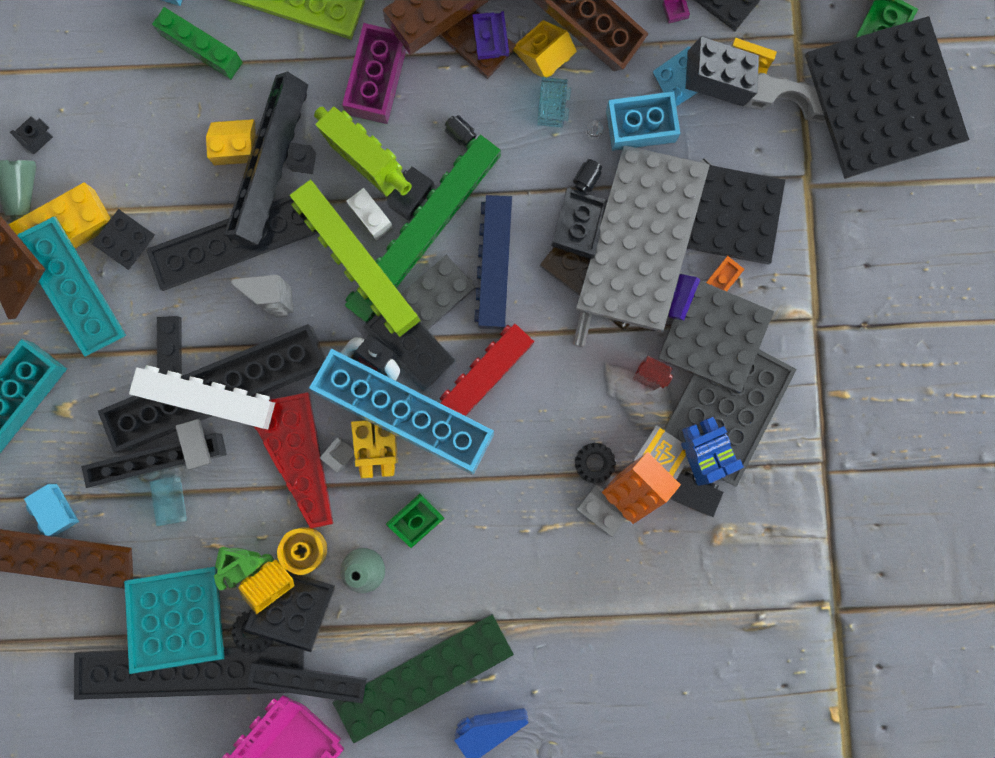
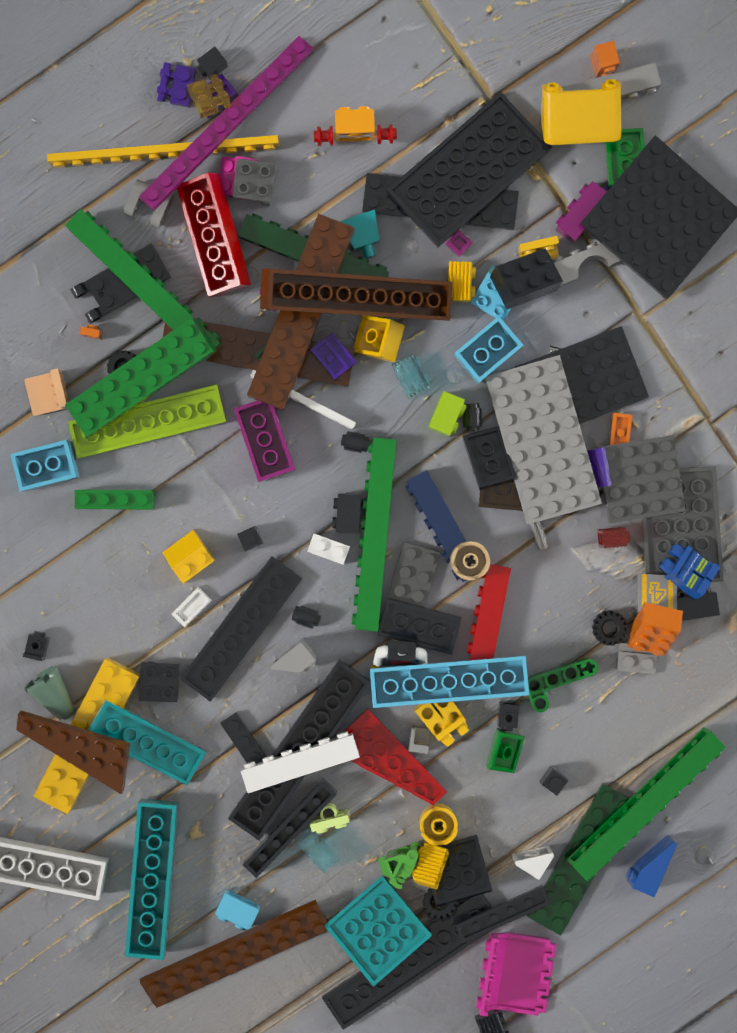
camera: 30 degrees left, 5 degrees up
light grey tile [176,419,212,470] -> none
black brick [224,71,309,246] -> none
lime brick [290,179,421,337] -> none
lime brick [314,106,412,197] -> none
sand green cone [340,548,385,593] -> none
none -> white tile [171,587,212,627]
none -> white tile [250,370,356,430]
none -> black brick [292,605,321,629]
none -> yellowish green plate [310,803,350,834]
none -> lime brick [427,391,467,437]
none -> yellow brick [448,261,476,302]
none -> tan brick [450,541,490,580]
none -> black brick [497,702,519,731]
none -> white slope [512,846,554,880]
none -> green beam [528,657,598,713]
none -> black brick [539,766,569,796]
none -> magenta brick [555,181,606,244]
none -> green brick [566,727,726,881]

